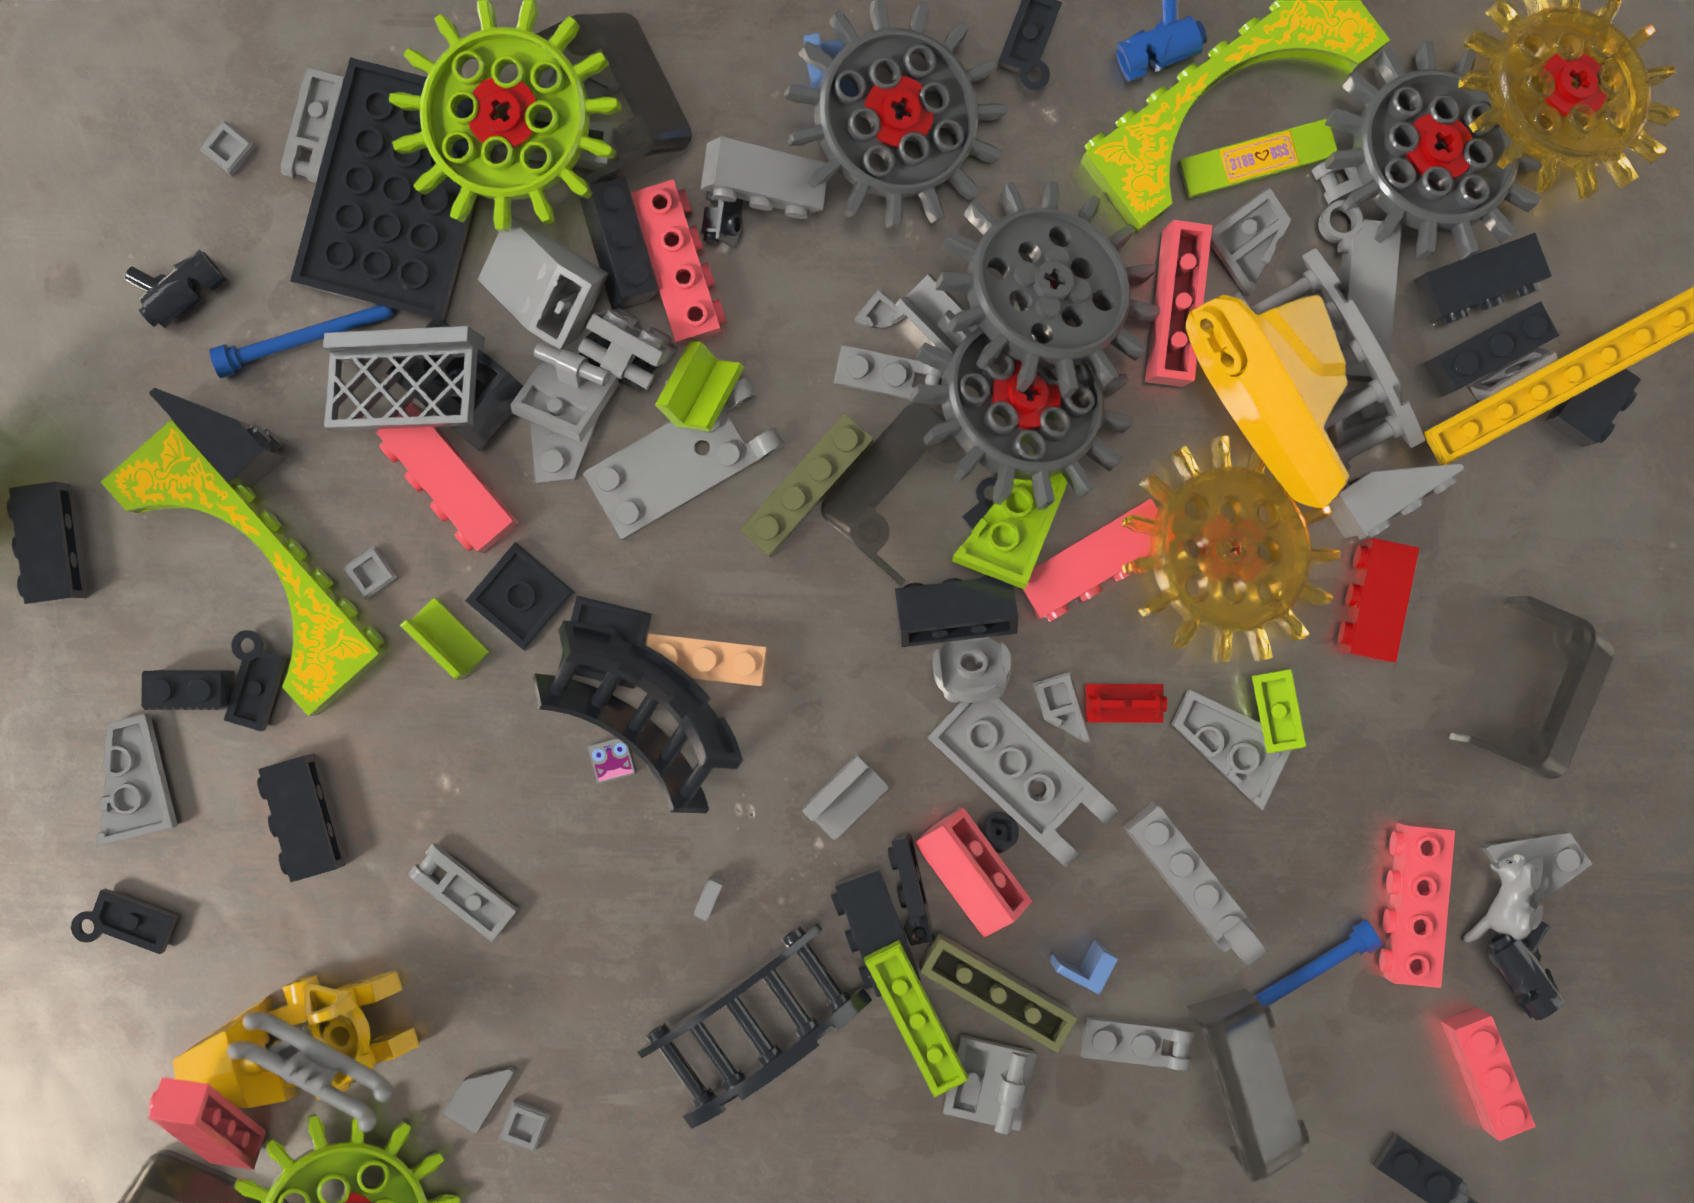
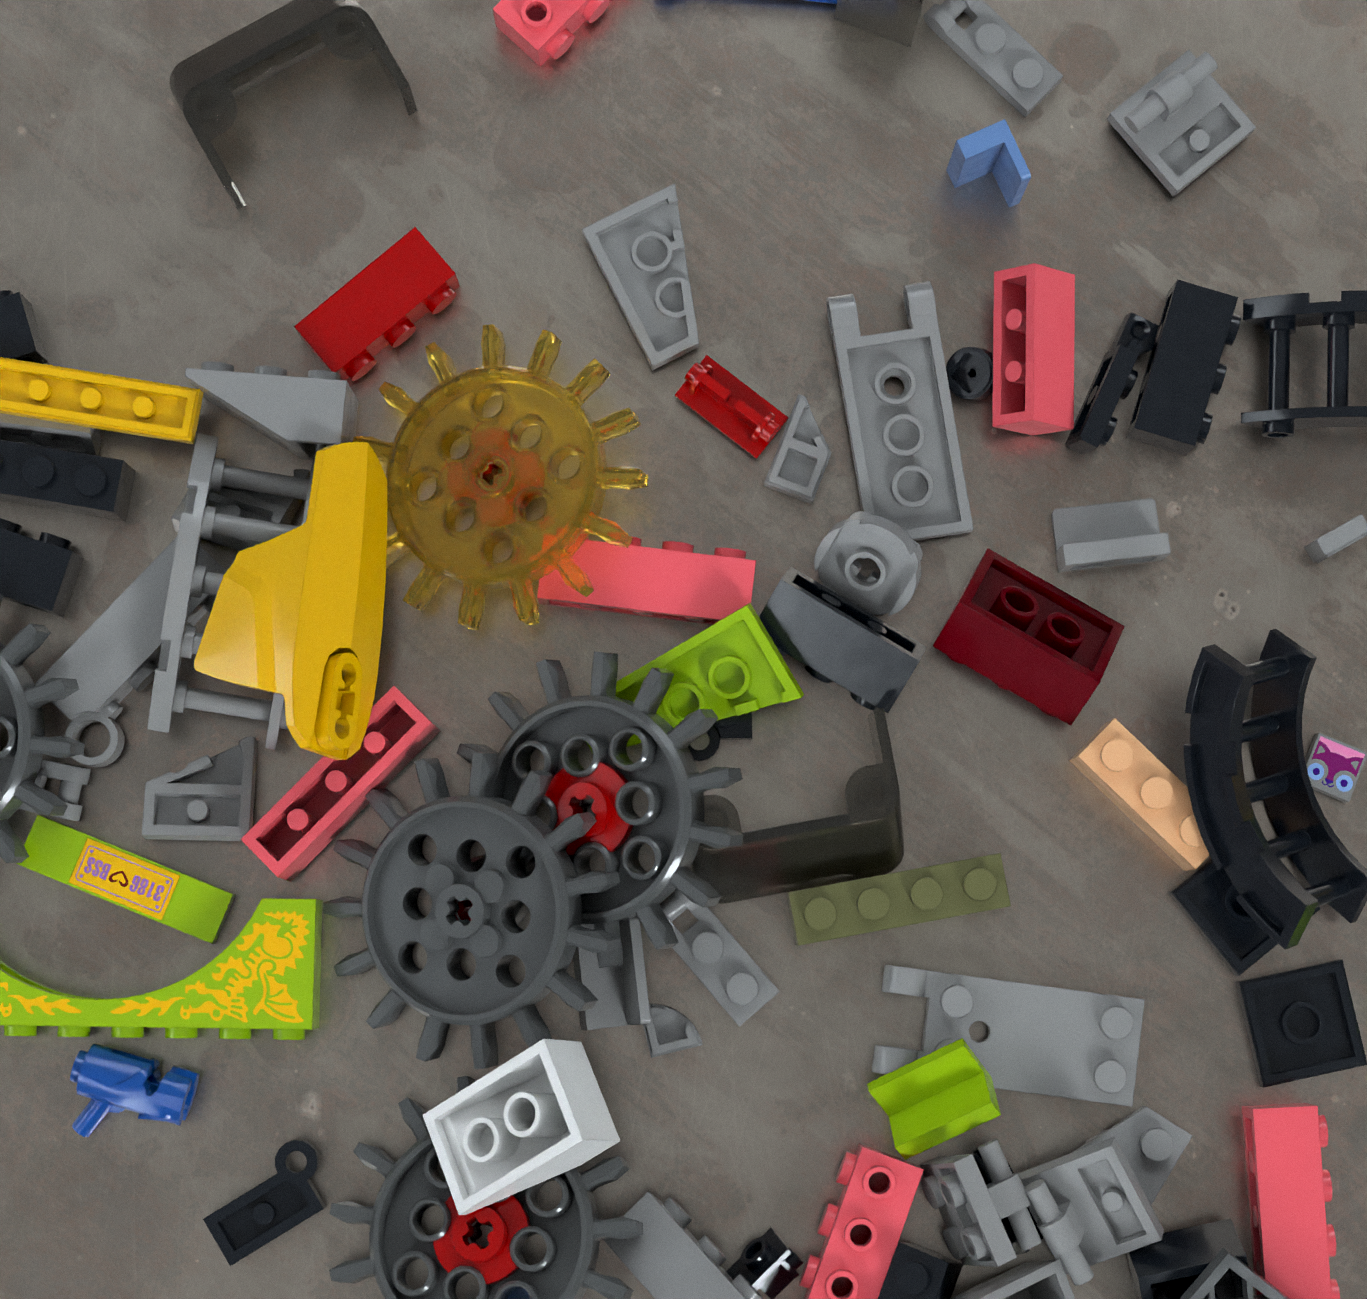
camera: 140 degrees left, 5 degrees down
lime tile [864,940,969,1098] -> none
olive brick [919,932,1078,1053] -> none
light grey hinge [1122,802,1267,967] -> none
lime panel [1252,667,1306,754] -> none
none -> white slope [423,1039,620,1215]
none -> dark red slope [933,548,1125,726]

